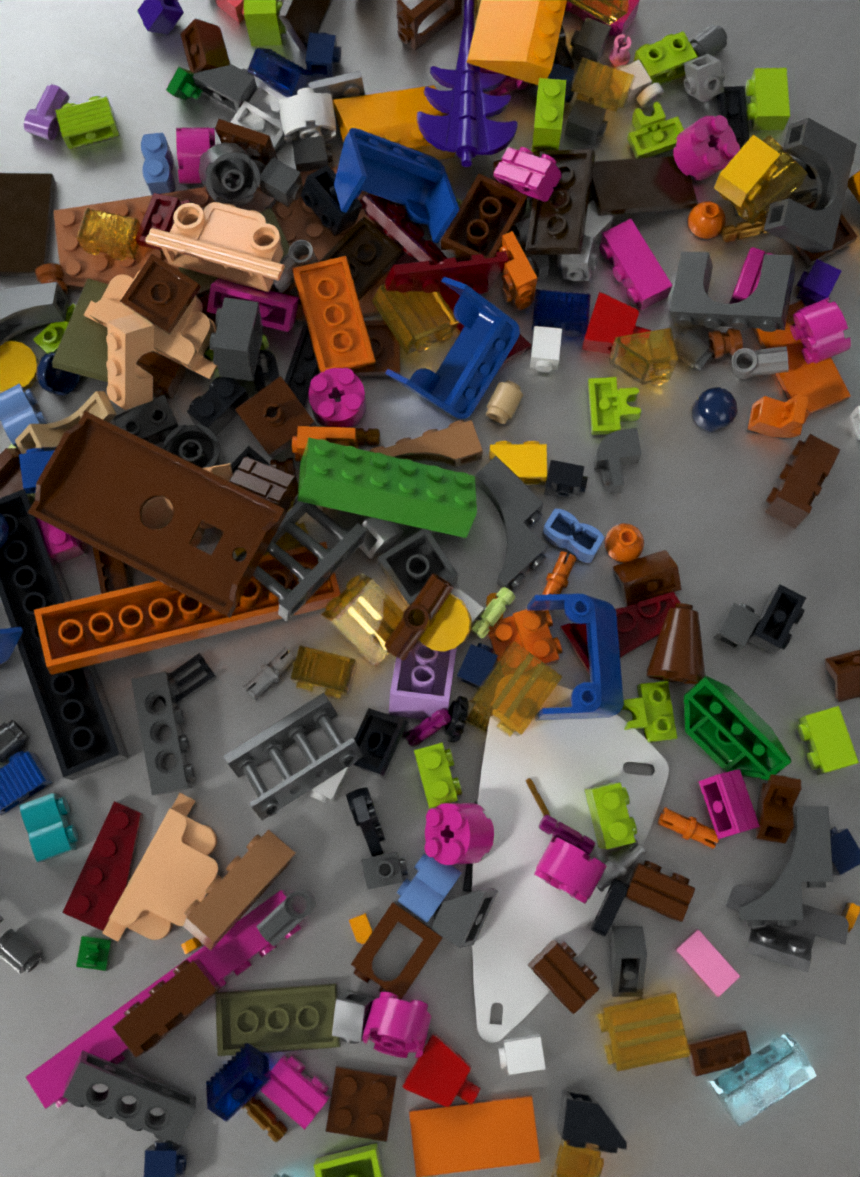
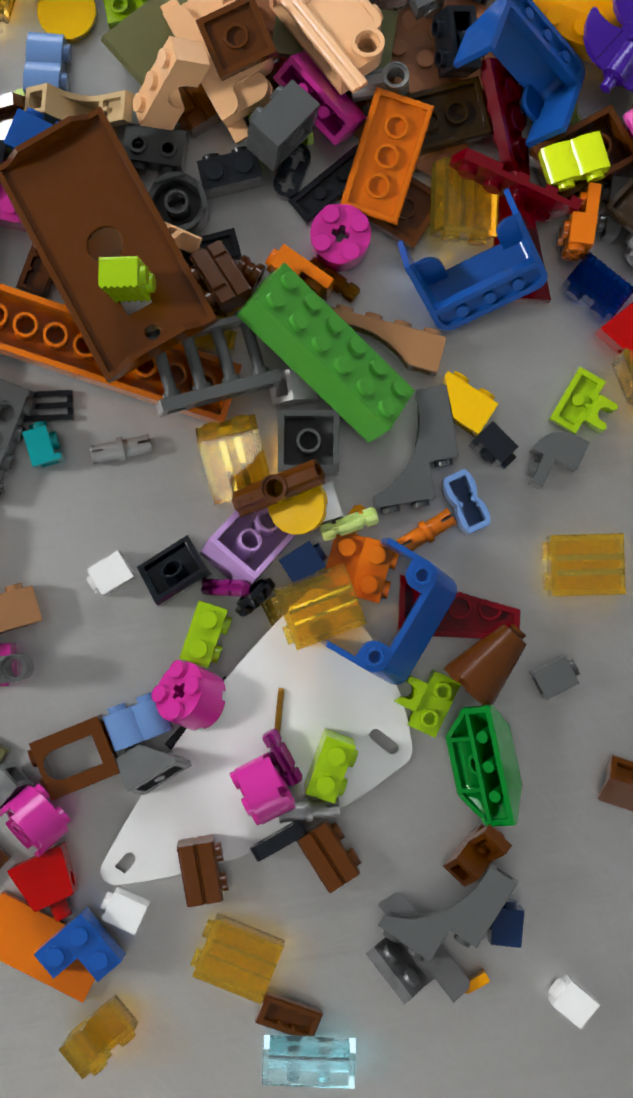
camera: 30 degrees right, 10 degrees up
dark blue hair [36,351,80,396] -> none
dark grey fence [224,693,364,821] -> none
reddish brown brick [235,376,317,458] -> none
clear yellow brick [290,645,357,700] -> none
black plate [346,787,385,857] -> none
light orange piece [349,913,373,944] -> none
dark grey brick [361,852,408,890] -> none
tan brick [486,380,523,424] -> none
white brick [530,326,562,372] -> none
black slope [557,1091,627,1153] -> none
orange brick [604,523,644,563] -> none
dark grey slope [610,926,647,997] -> none
reddish brown panel [613,550,682,606] -> none
orange pin [658,807,719,849] -> none
bright pink tile [675,929,741,997] -> none
dark pink brick [699,769,760,839] -> none
black brick [748,584,806,654] -> none
lime piece [797,706,859,775] -> none
none -> teal brick [22,421,67,470]
none -> blue brick [34,907,126,982]
none -> lime brick [98,256,156,303]
none -> neon yellow brick [538,131,611,192]
none -> clear yellow brick [541,533,626,597]

